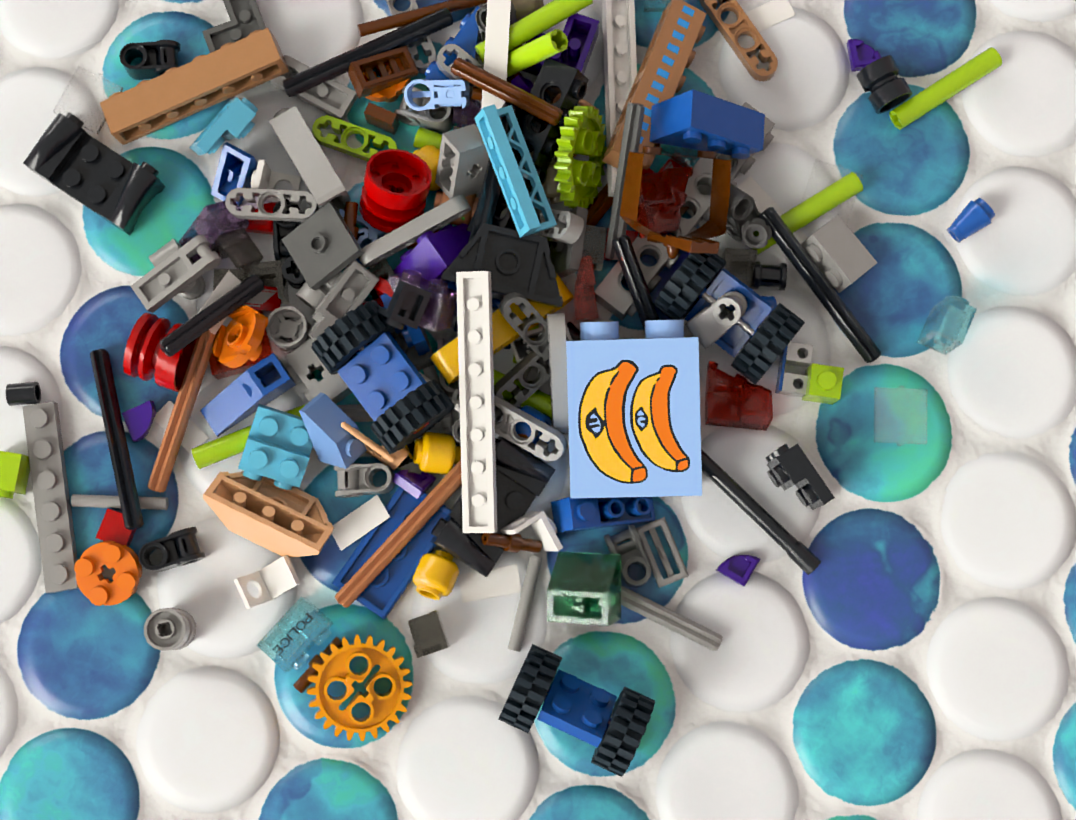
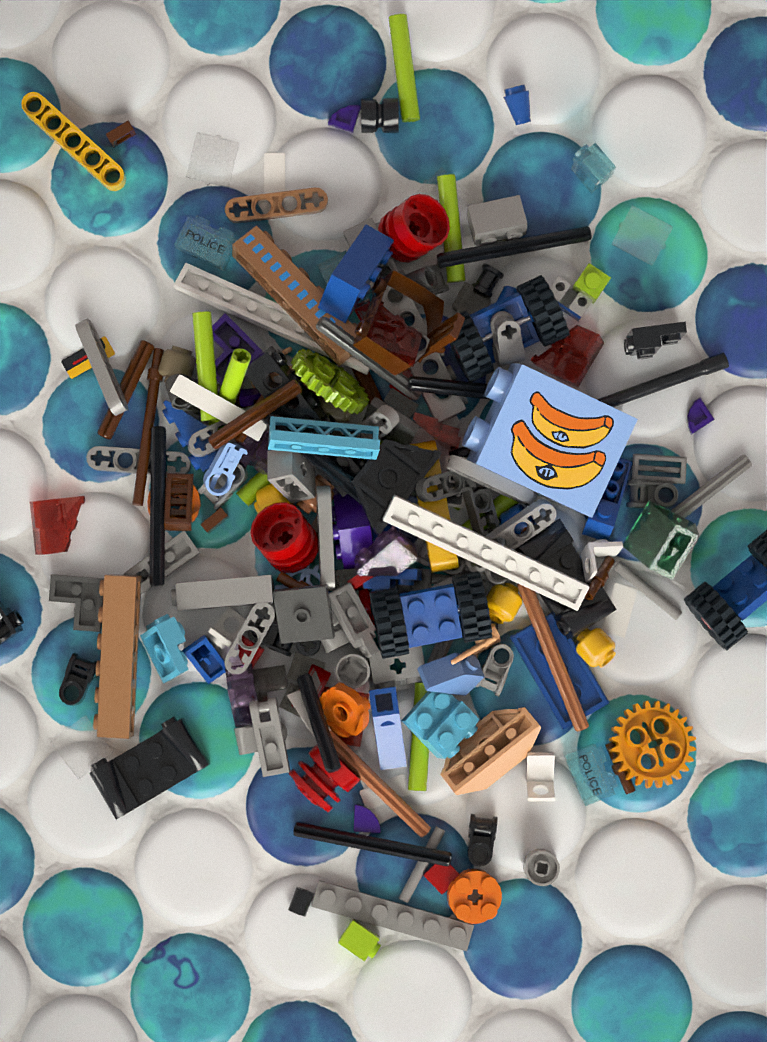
camera: 65 degrees left, 5 degrees up
lime beam [312,115,398,162] -> none
white sticker [332,495,390,551] -> none
black bracket [377,279,432,330] -> none
dark purple tile [393,469,436,499] -> none
clear smoke panel [408,610,450,658] -> none
dark grey plate [741,218,772,249] -> none
none -> red wheel [378,194,450,263]

